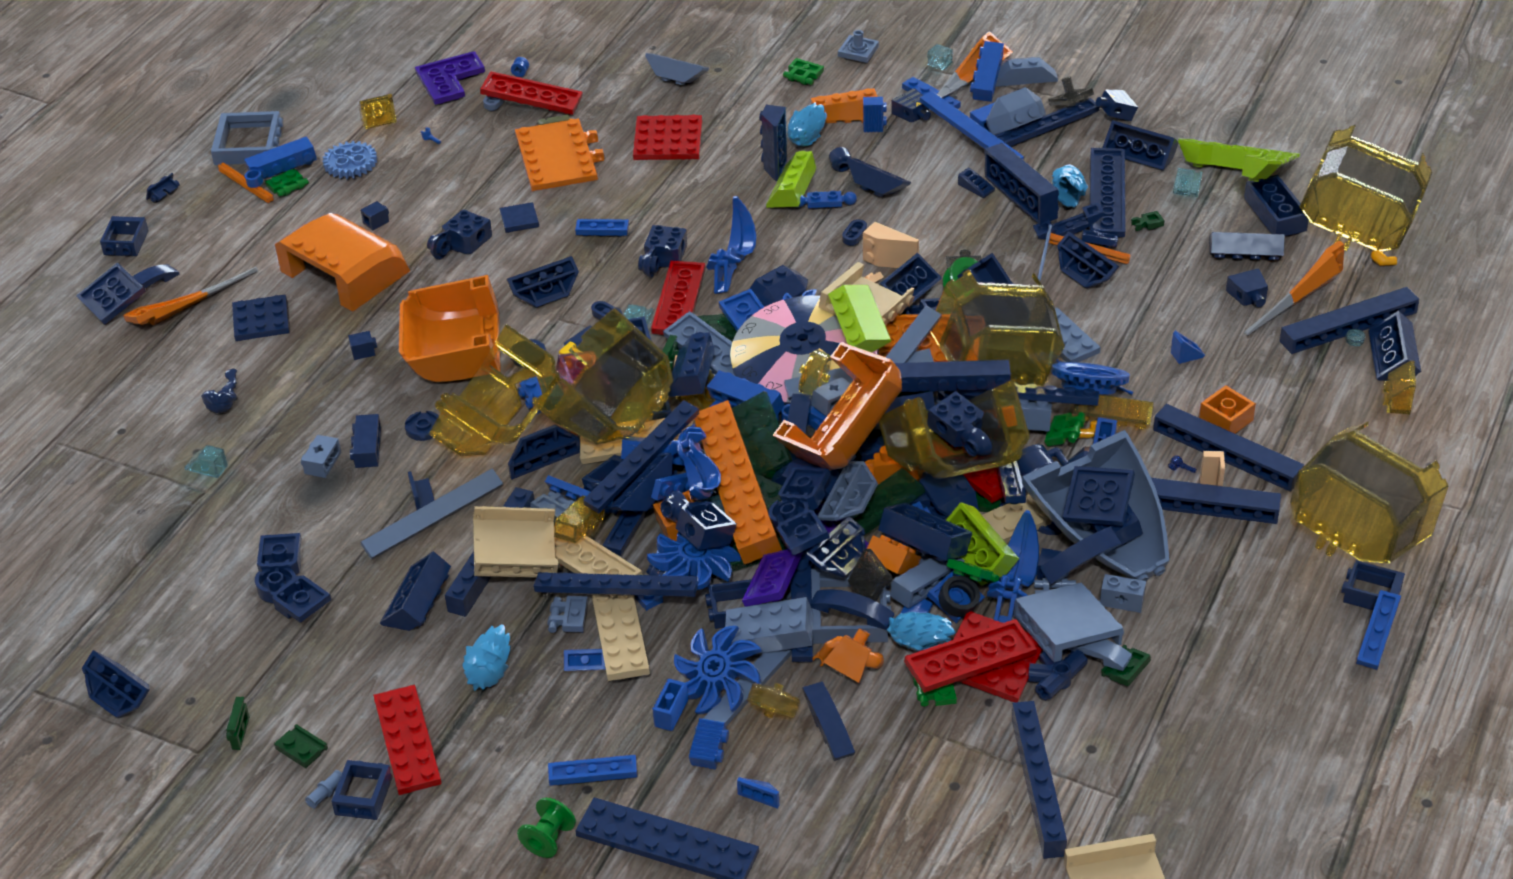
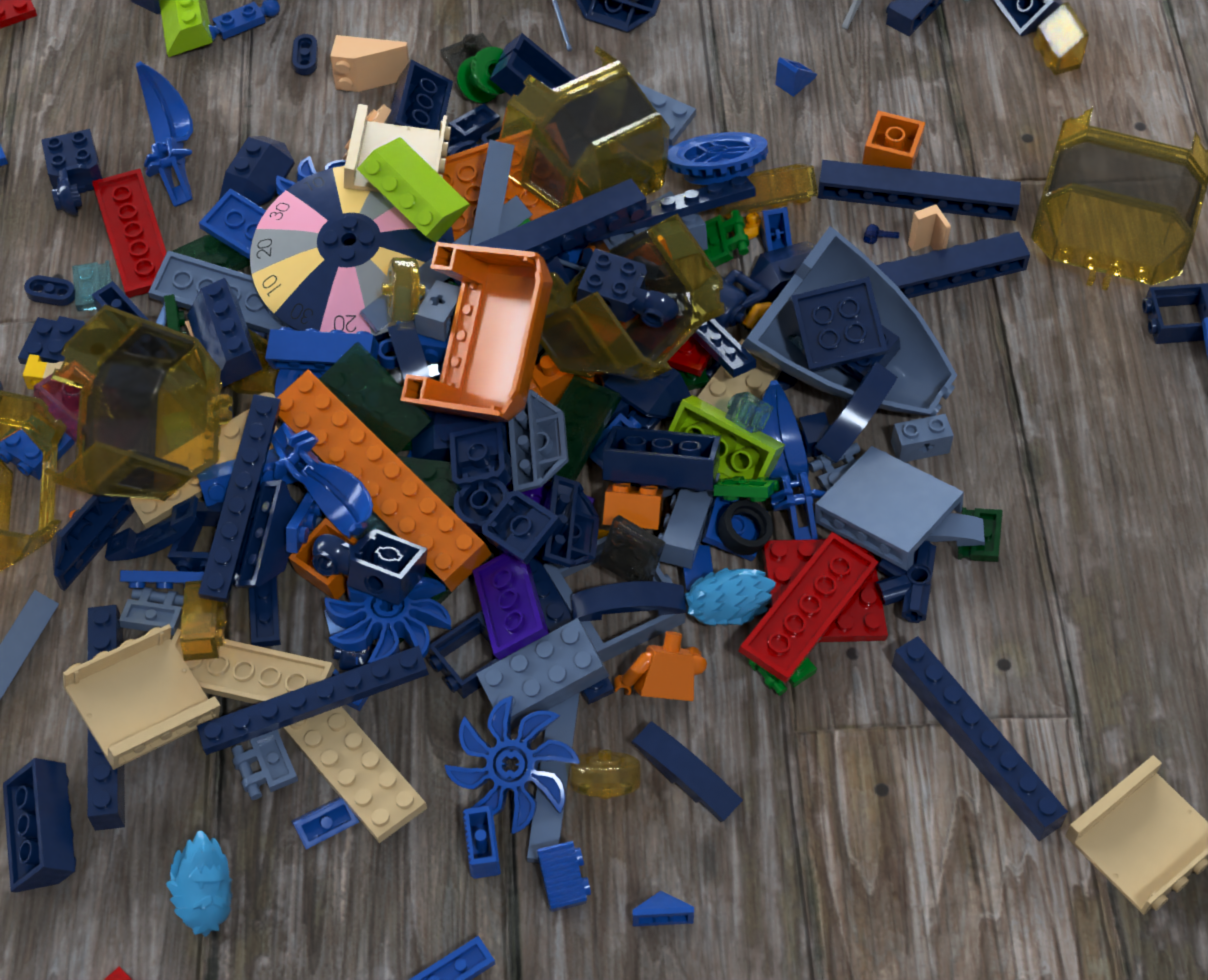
camera: 30 degrees left, 15 degrees up
none -> dark blue slope [105,496,198,561]
none -> clear light blue brick [725,392,774,433]

